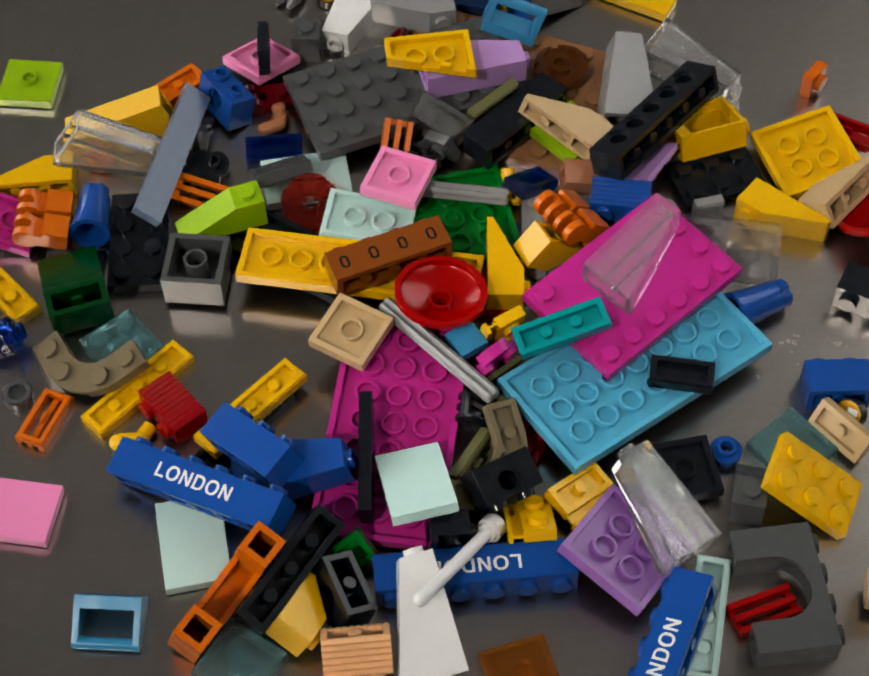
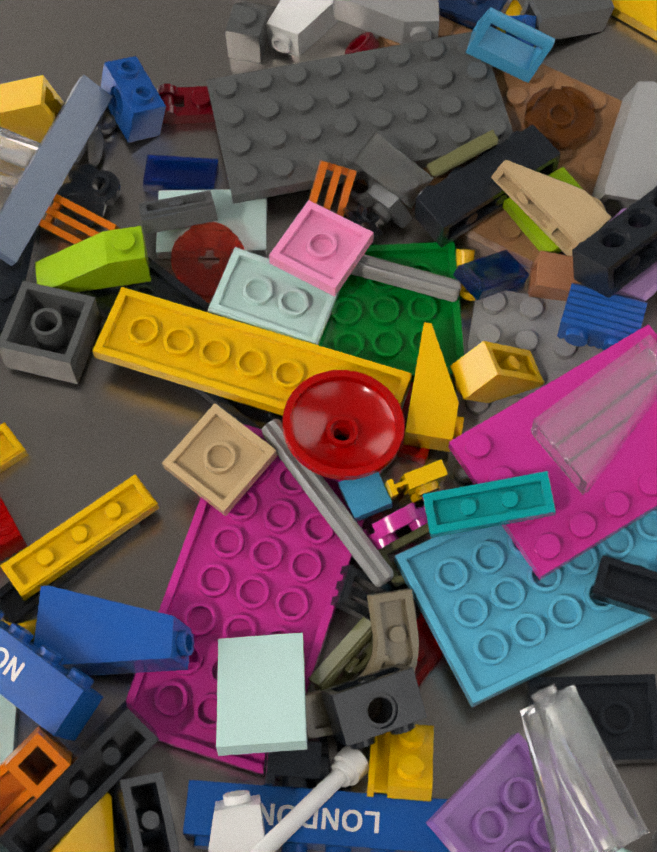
camera: 10 degrees right, 10 degrees up
orange plate [152,63,202,107] -> none
blue brick [199,402,303,487] -> none
bright pink tile [222,38,300,85] -> none
black tile [257,21,271,75] -> none
nougat arm [257,102,290,138] -> none
dark orange brick [324,215,453,296] -> none
green plate [331,526,379,568] -> none
black tile [358,391,374,524] -> none
yellow wing [384,29,476,78] -> none
lavender slope [419,40,531,99] -> none
orange legs [533,189,610,247] -> none
yellow plate [543,463,614,530] -> none

